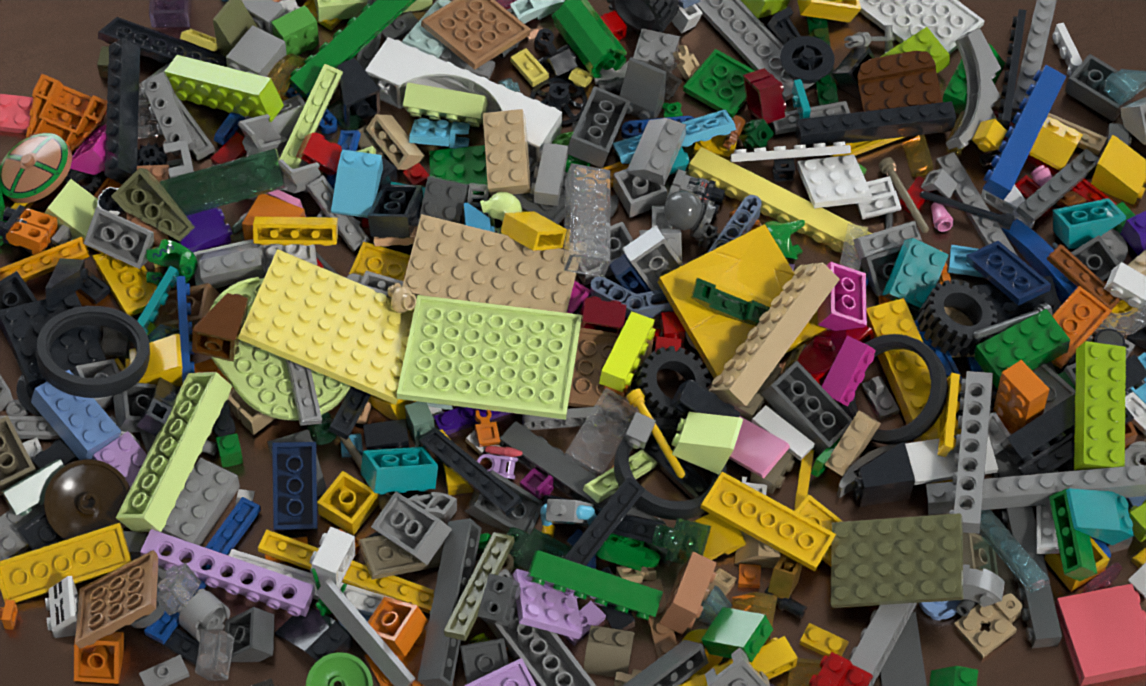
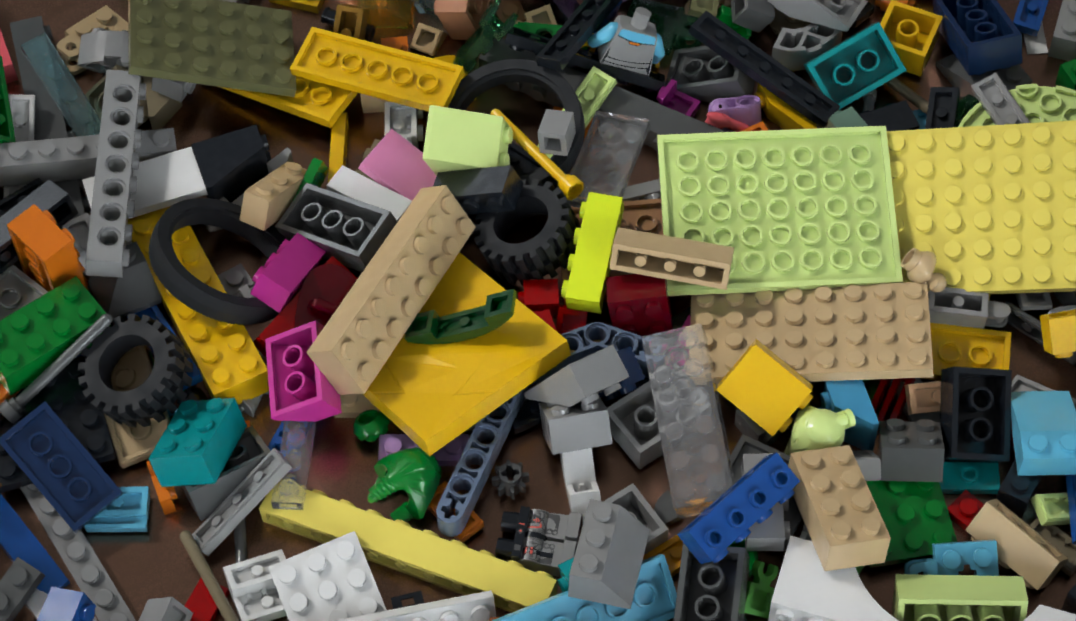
camera: 175 degrees right, 0 degrees up
dark grey tile [664,190,715,239] -> none
black piece [920,191,1015,230] -> none
bright pink cone [931,203,953,232] -> none
yellow plate [937,373,962,457] -> none
none -> tan brick [609,227,734,290]
none -> blue brick [677,452,800,564]

